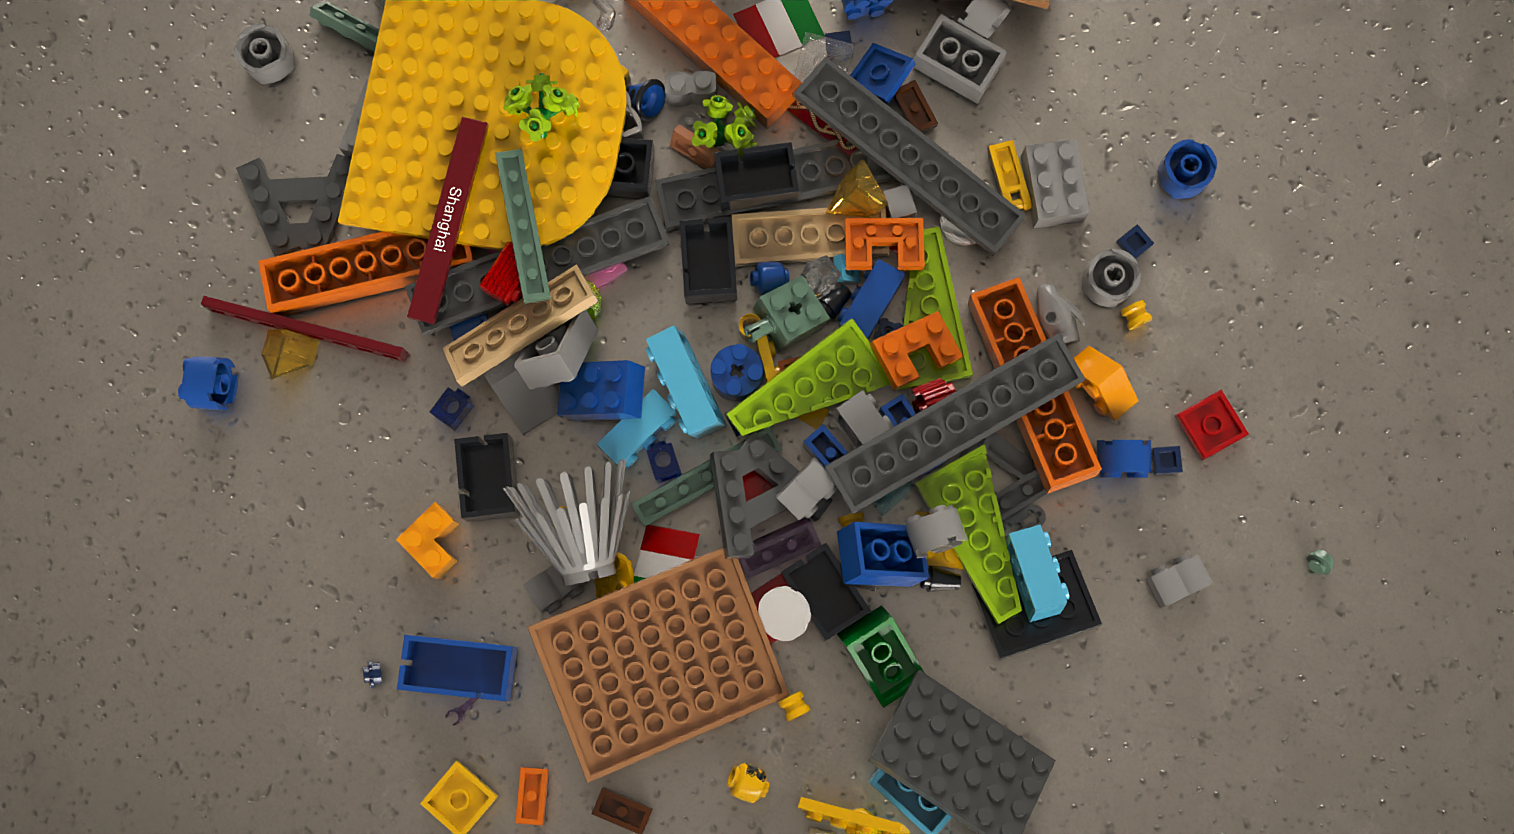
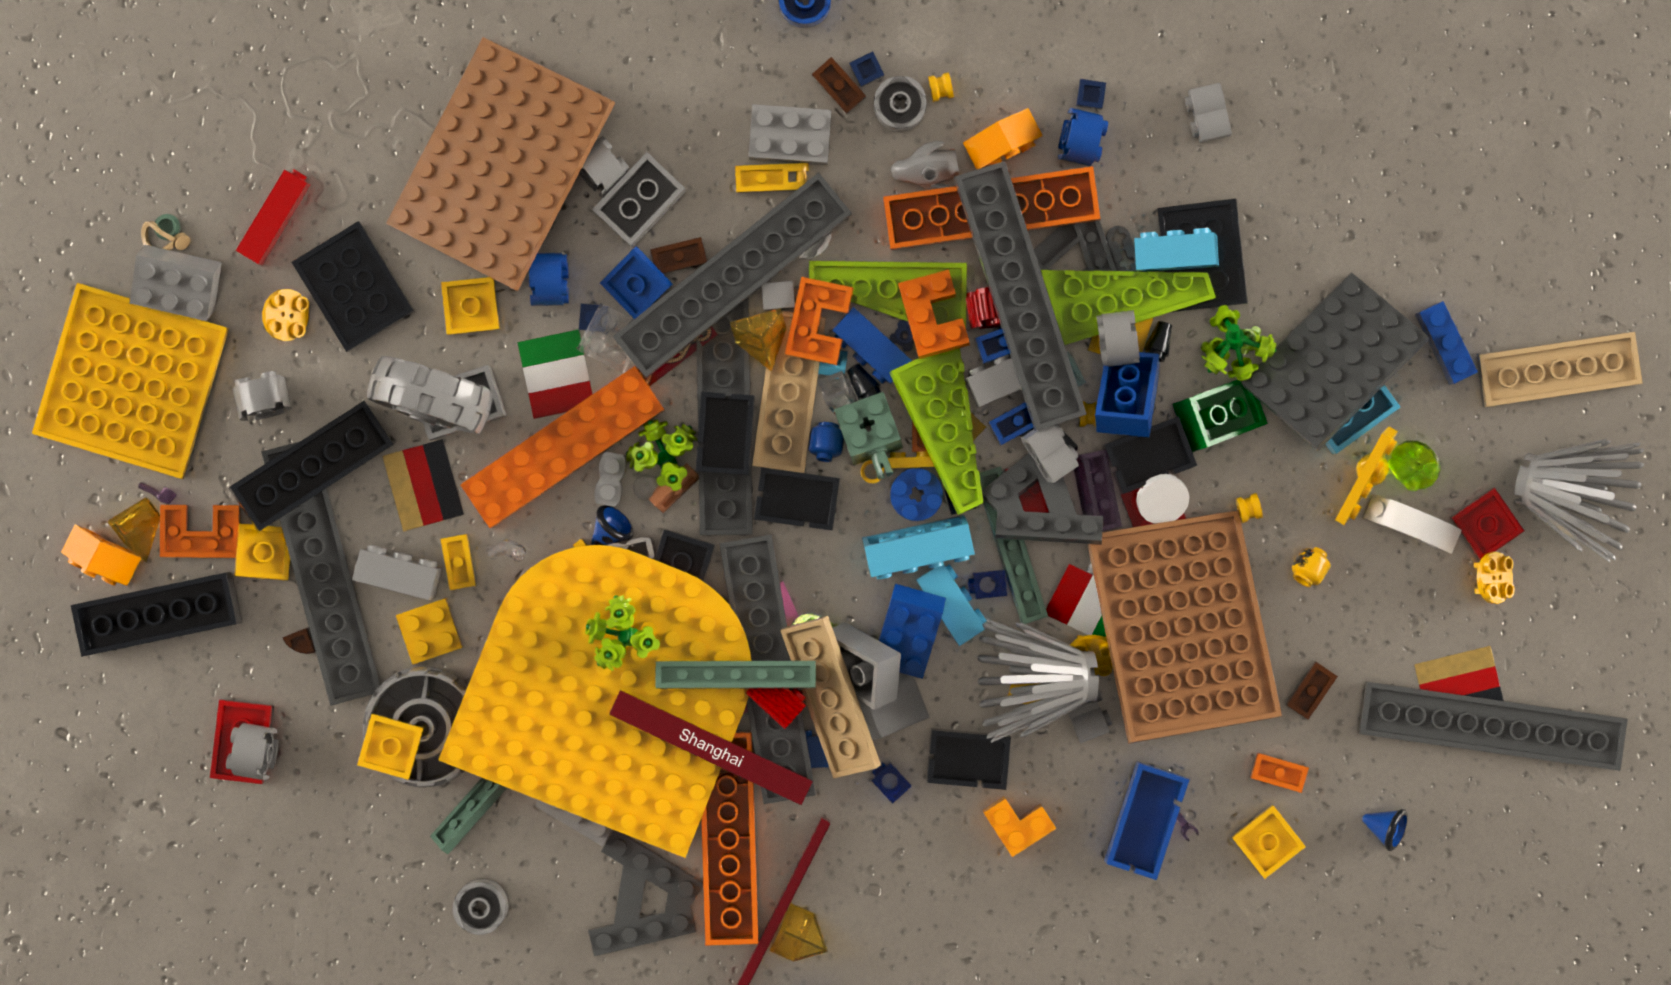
camera: 75 degrees left, 10 degrees up
dark blue plate [363,660,382,688] -> none
red plate [1175,389,1249,461] -> none
none -> reddish brown plate [812,57,866,114]
none -> lime plant [1201,305,1276,381]

